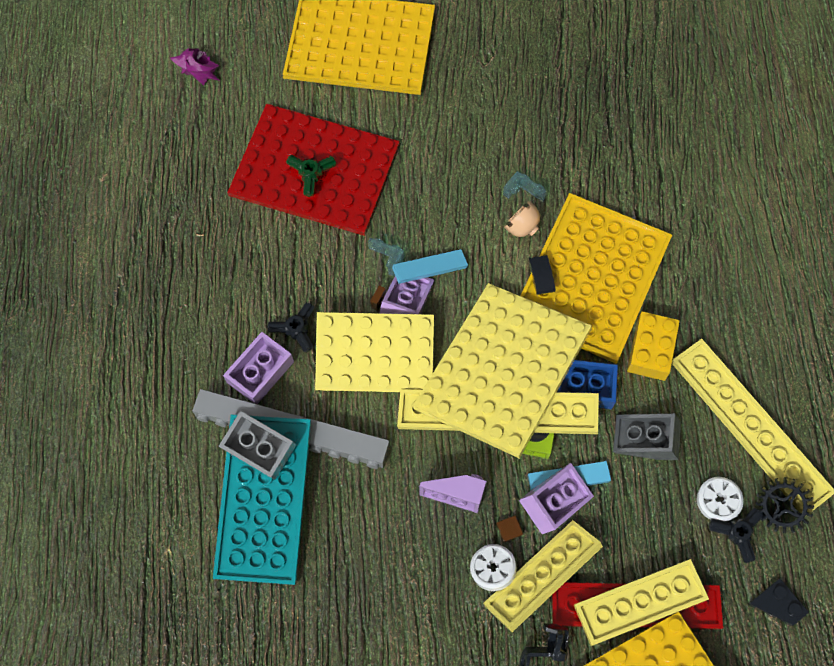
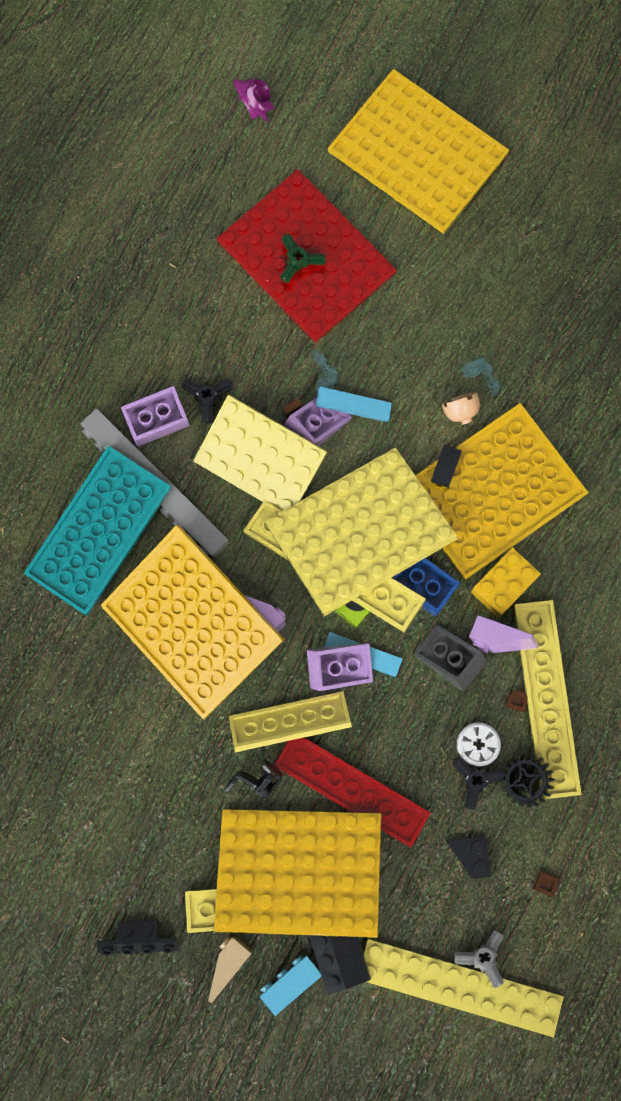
camera: 30 degrees right, 10 degrees up
light grey brick [219,411,296,480] -> none
white wheel [470,544,517,591] -> none
reddish brown tile [496,516,523,543] -> none
light yellow plate [574,559,709,646] -> none
none -> yellow plate [101,525,285,719]
none -> lavender slope [469,616,539,653]
none -> reddish brown tile [505,690,528,713]

